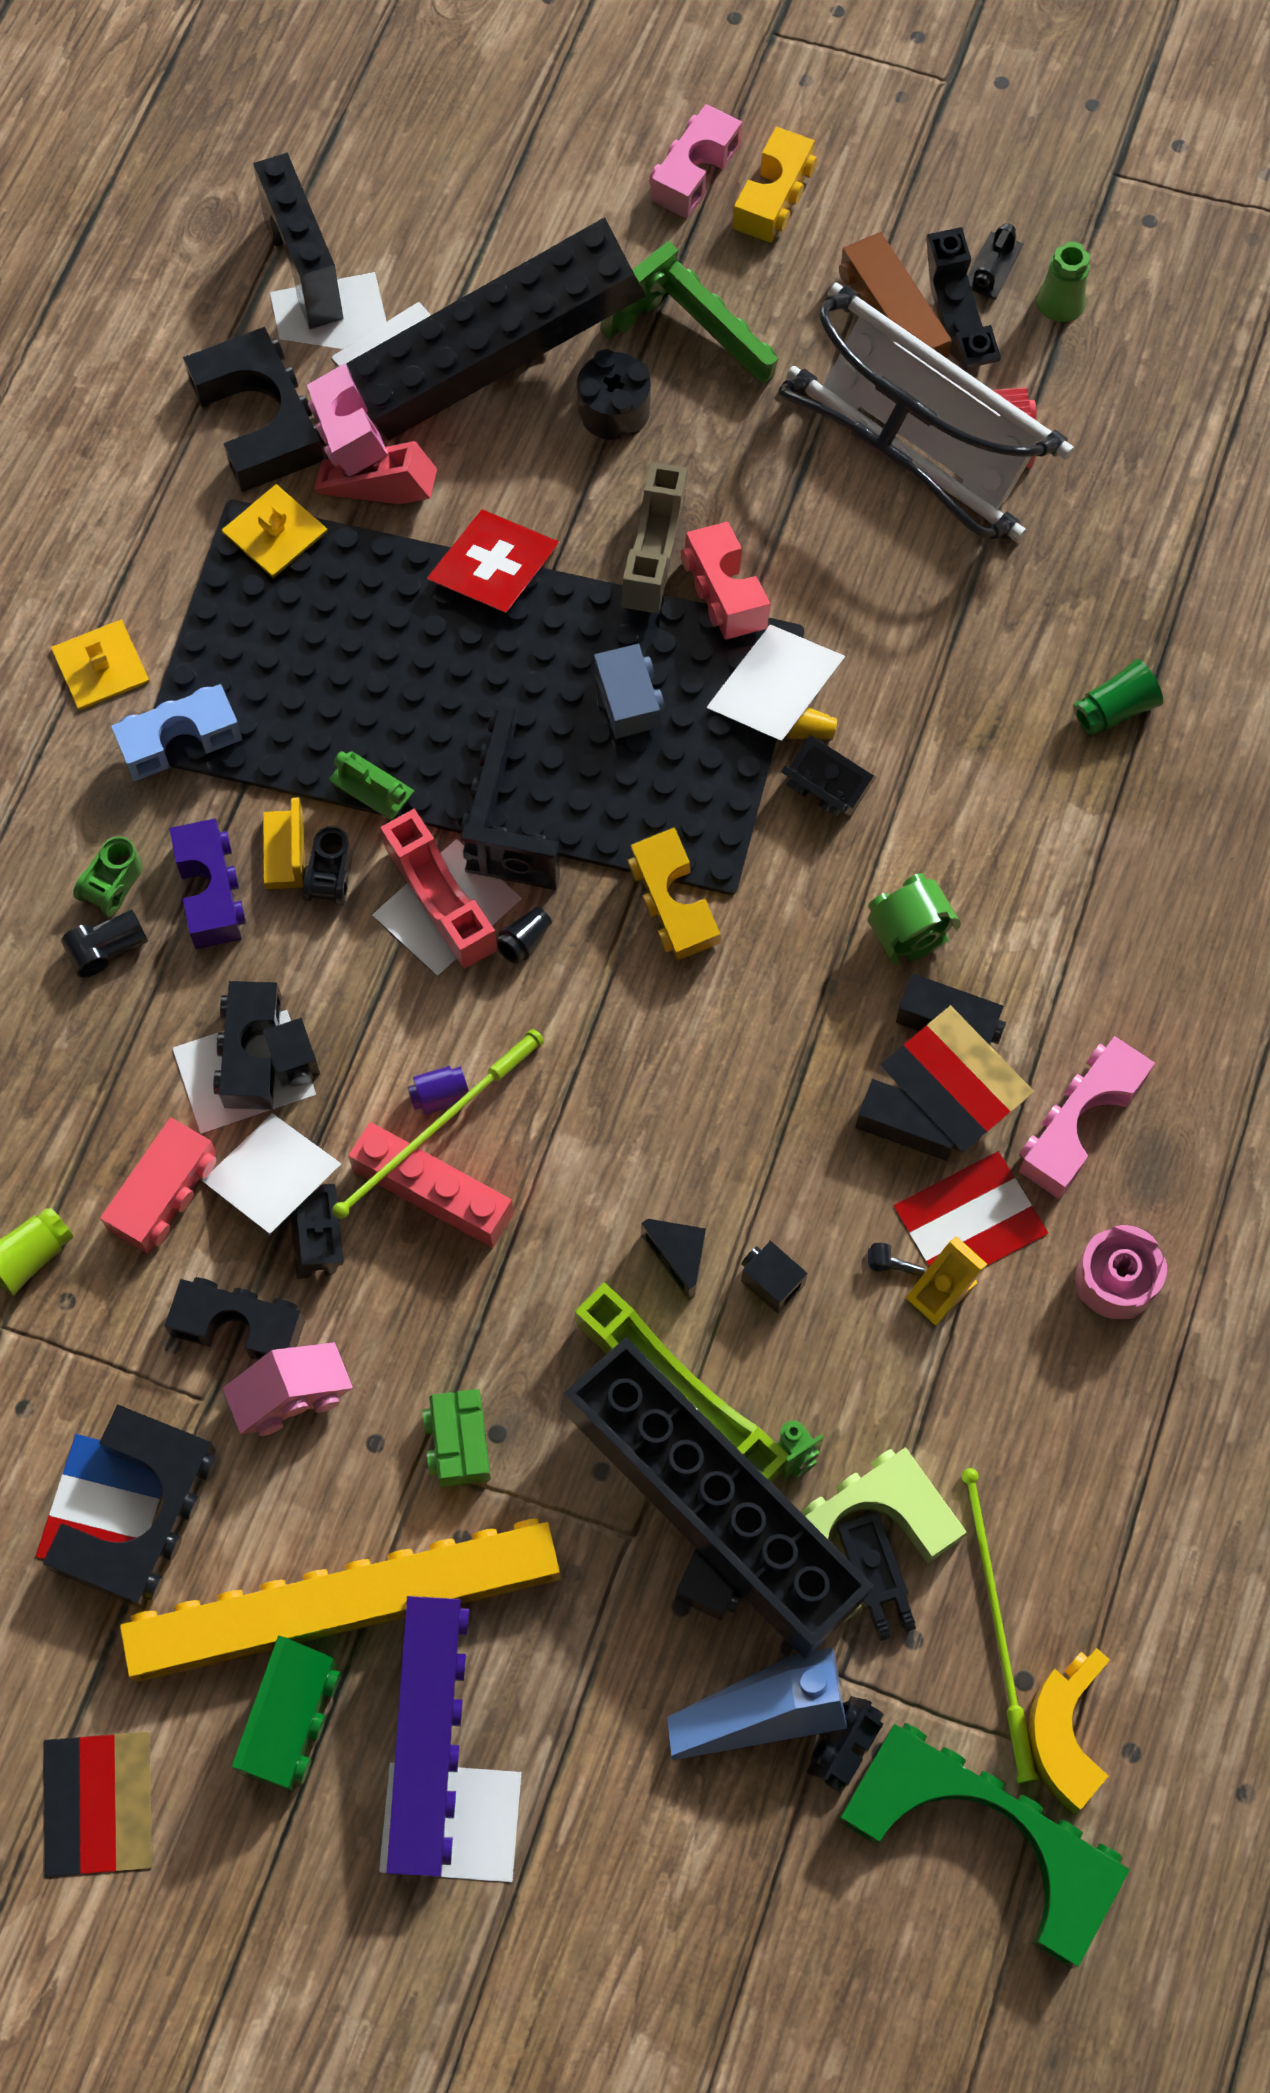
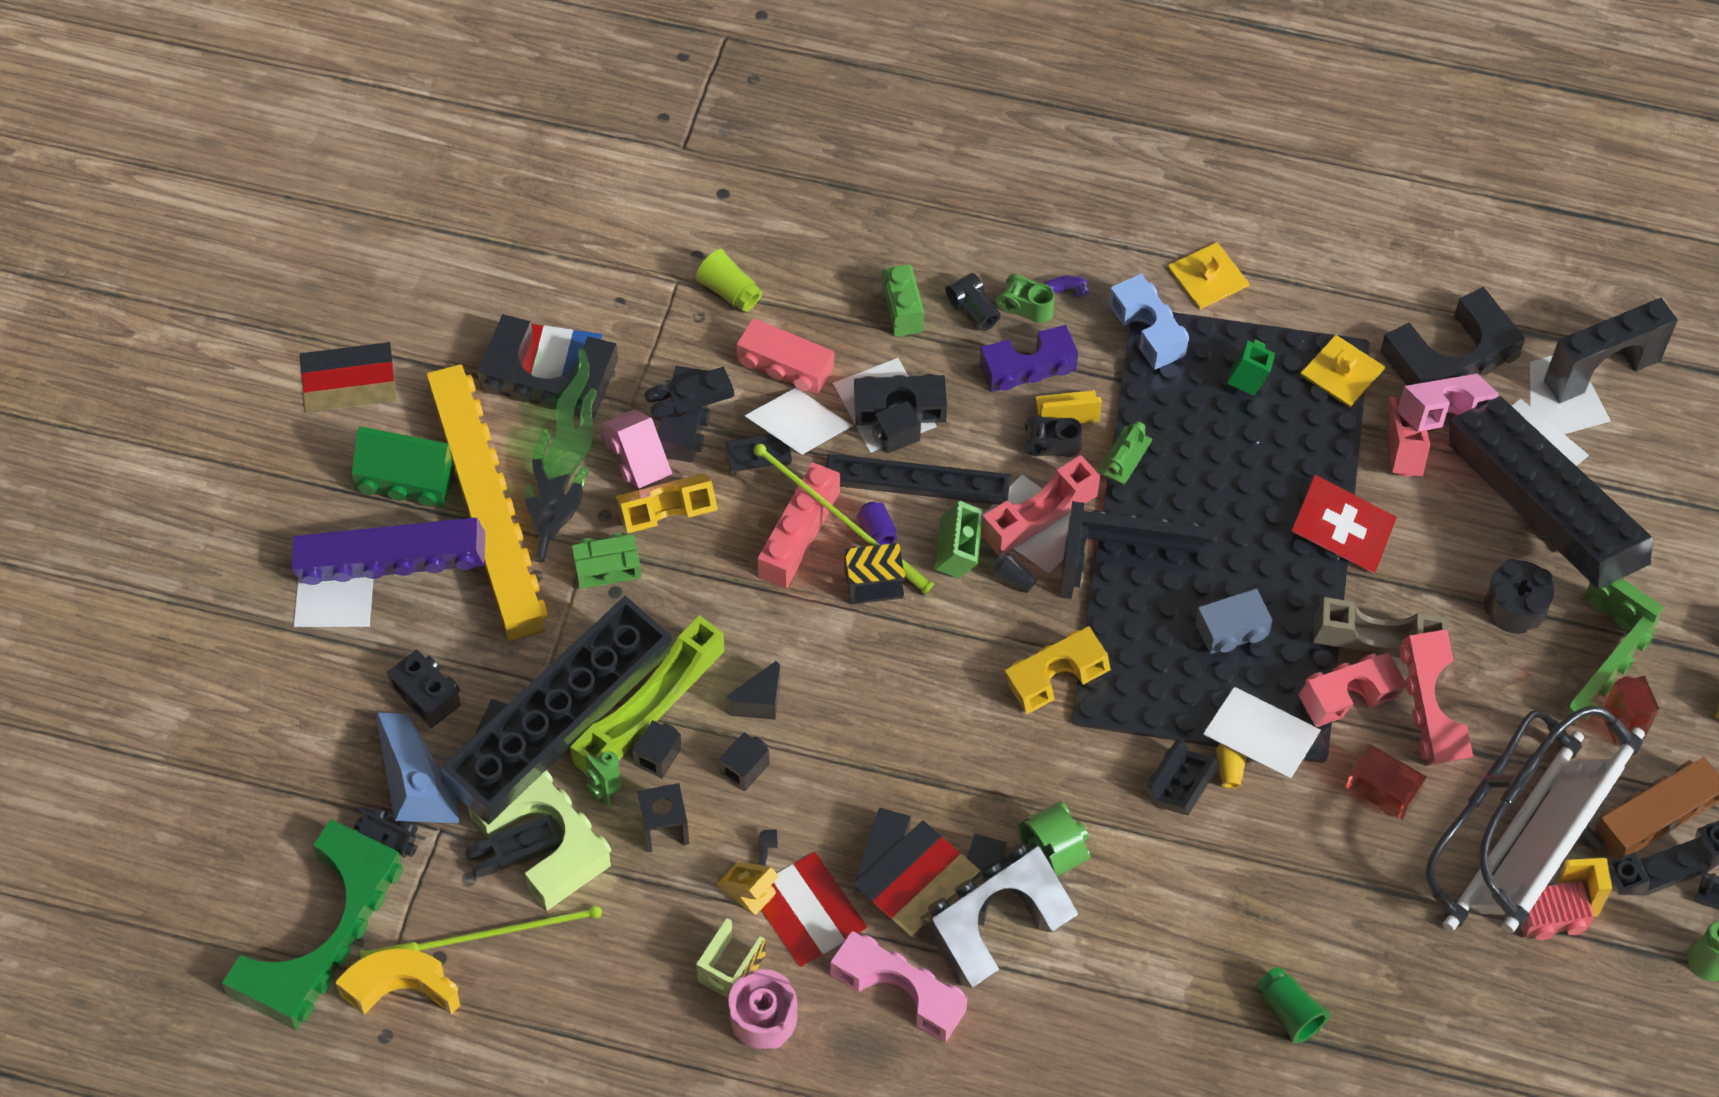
camera: 85 degrees right, 10 degrees down
none -> black brick [387,649,461,729]
none -> piece [525,349,597,562]
none -> yellow arch [615,473,718,533]
none -> black brick [633,720,682,779]
none -> black piece [637,783,689,853]
none -> black hinge [644,366,735,418]
none -> yellowish green piece [696,918,766,999]
none -> black tile [826,454,1011,505]
none -> piece [844,543,905,605]
none -> bright green brick [882,264,924,337]
none -> arch [920,843,1078,988]
none -> bright green brick [934,501,983,578]
none -> dark purple arm [1044,275,1090,297]
none -> green brick [1227,339,1275,396]
none -> clear red brick [1346,744,1427,820]
none -> coral arch [1399,629,1473,766]
none -> yellow panel [1555,858,1612,916]
none -> clear red brick [1603,675,1660,746]

